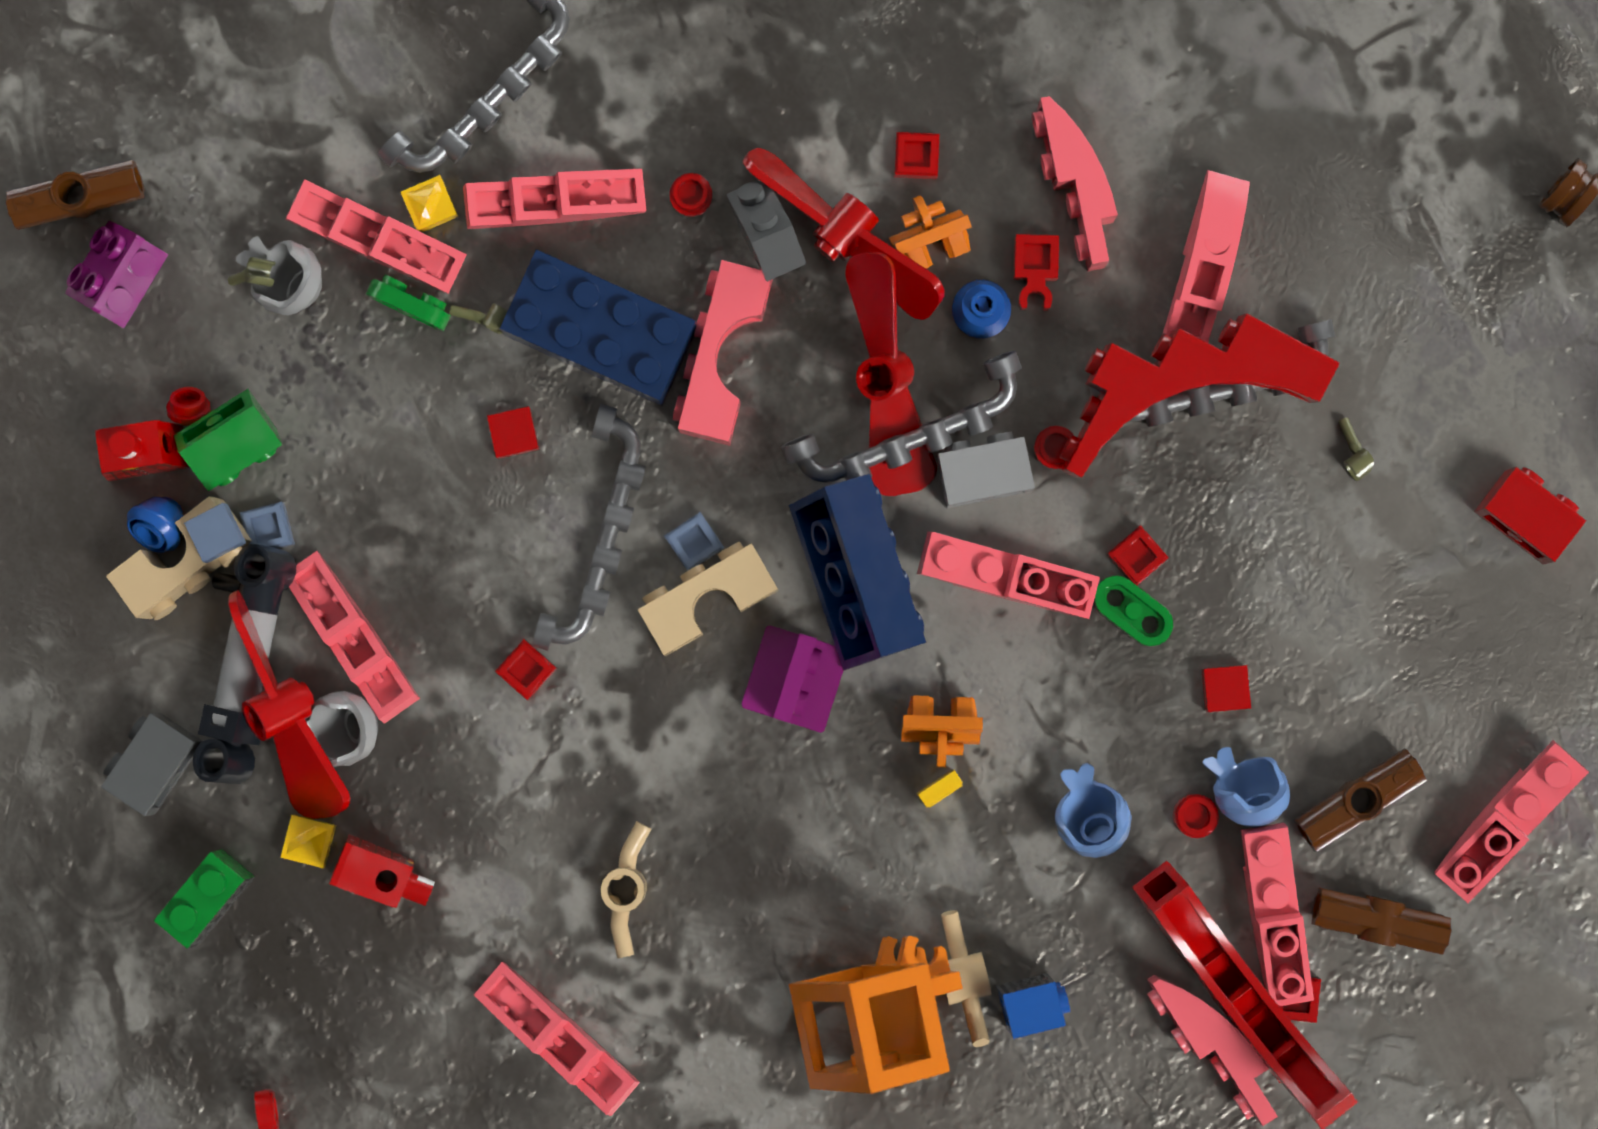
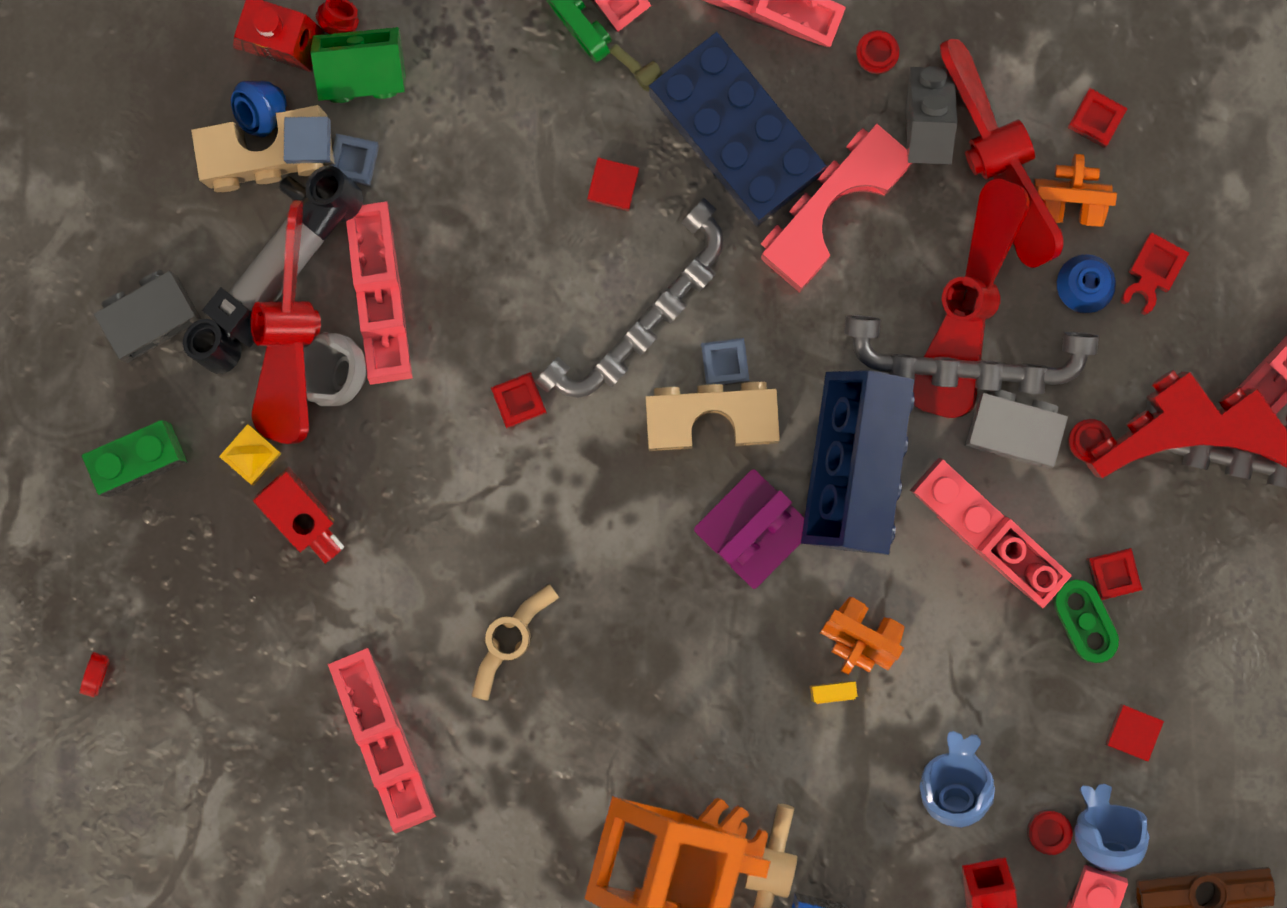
camera: 30 degrees right, 0 degrees up
coral slope [1032,96,1118,271] -> none

